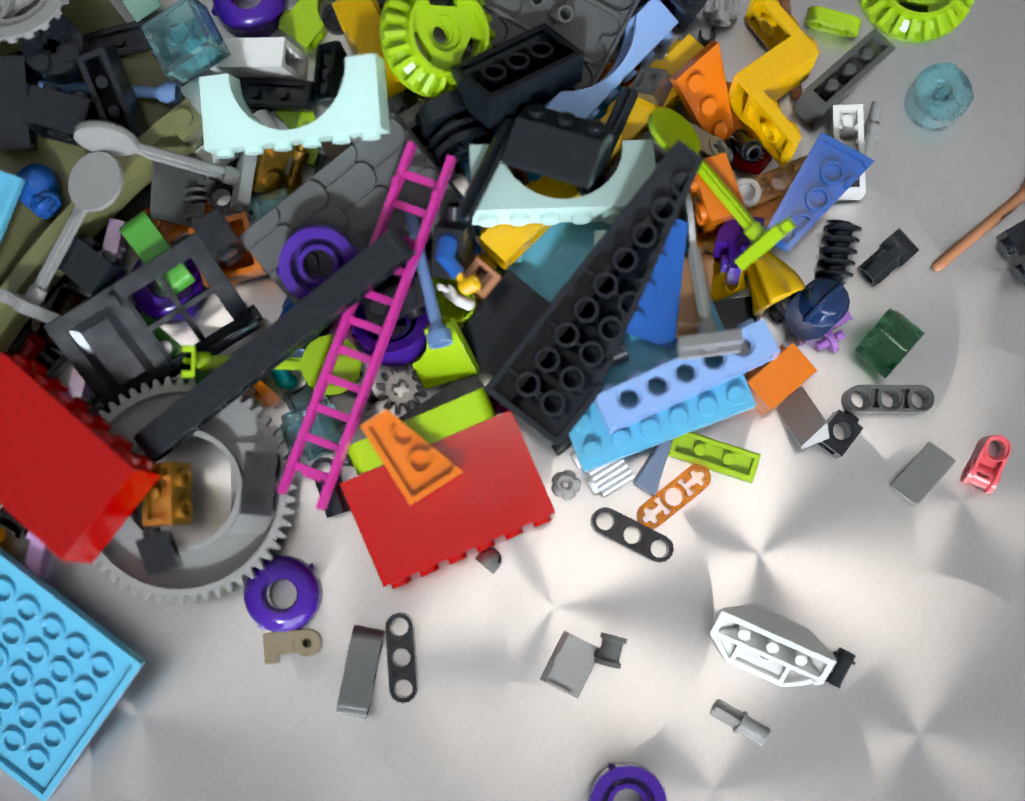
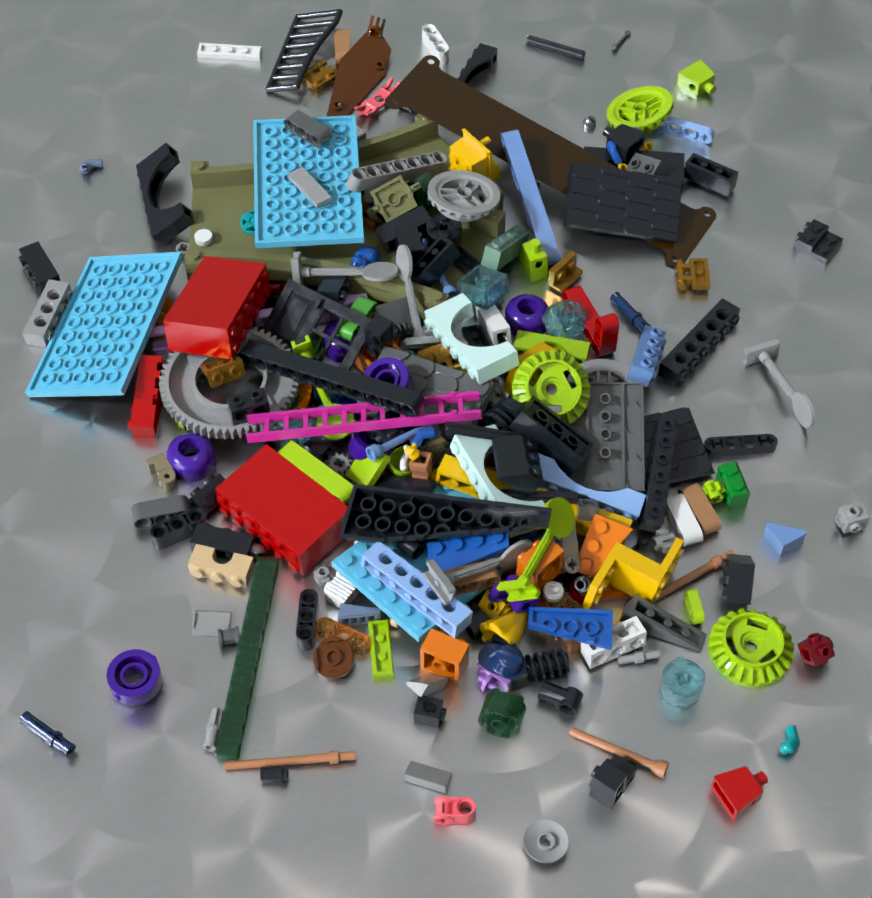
camera: 70 degrees right, 30 degrees down
black brick [135,526,184,577] -> none
orange wing [360,409,463,505] -> none
white wedge [710,604,836,687] -> none
dark grey beam [841,385,935,415] -> none
none -> red wedge [128,355,164,439]
none -> black bracket [188,473,225,516]
none -> tan arch [188,544,255,588]
none -> black brick [189,523,256,561]
none -> clear green beam [215,556,279,761]
none -> nougat bar [225,750,356,770]
none -> reddish brown tile [313,637,355,679]

